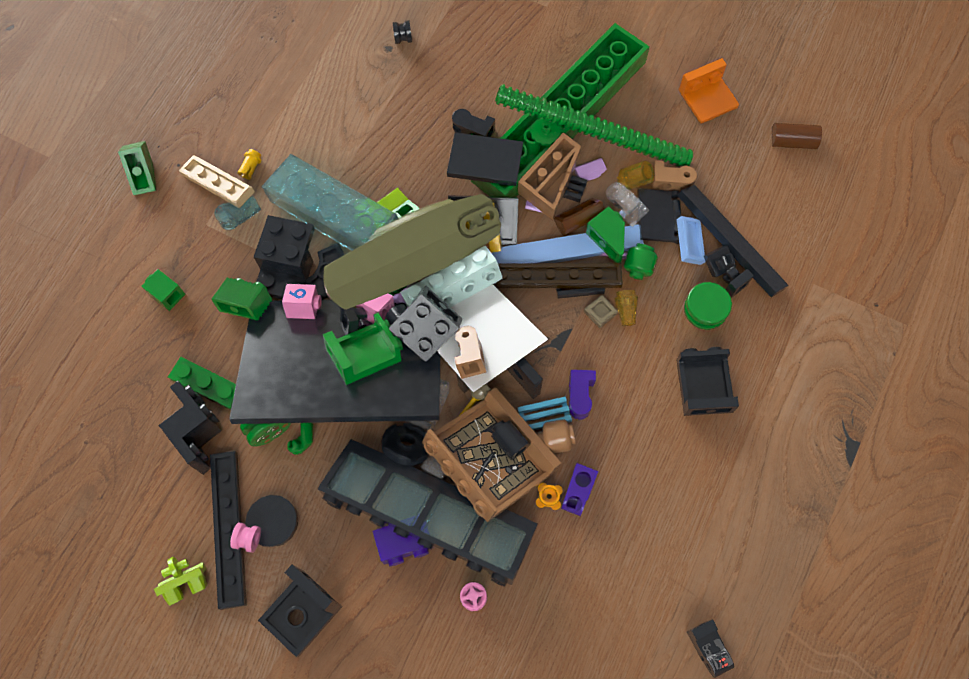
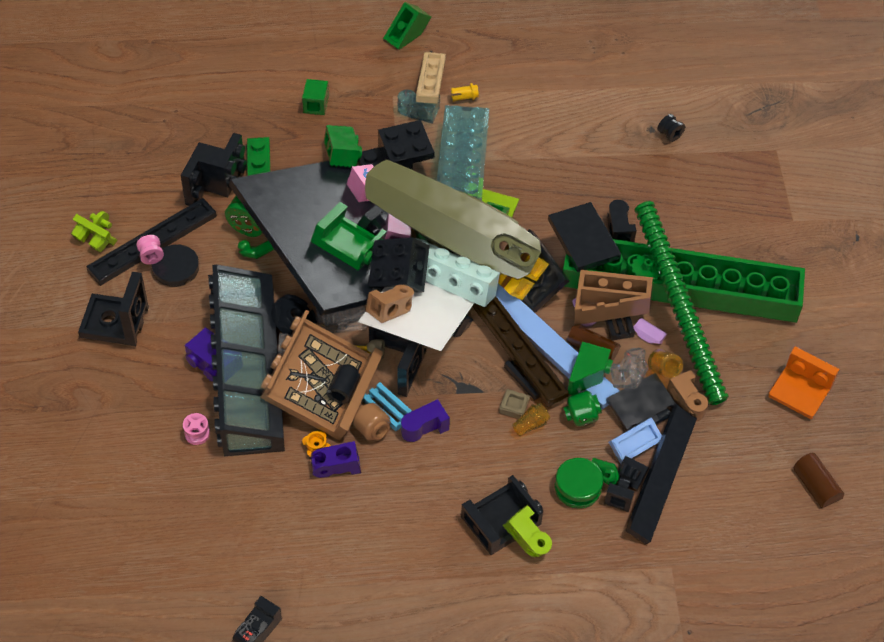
camera: 55 degrees right, 15 degrees down
none -> lime leg [503,505,552,558]
none -> green arm [592,458,619,485]

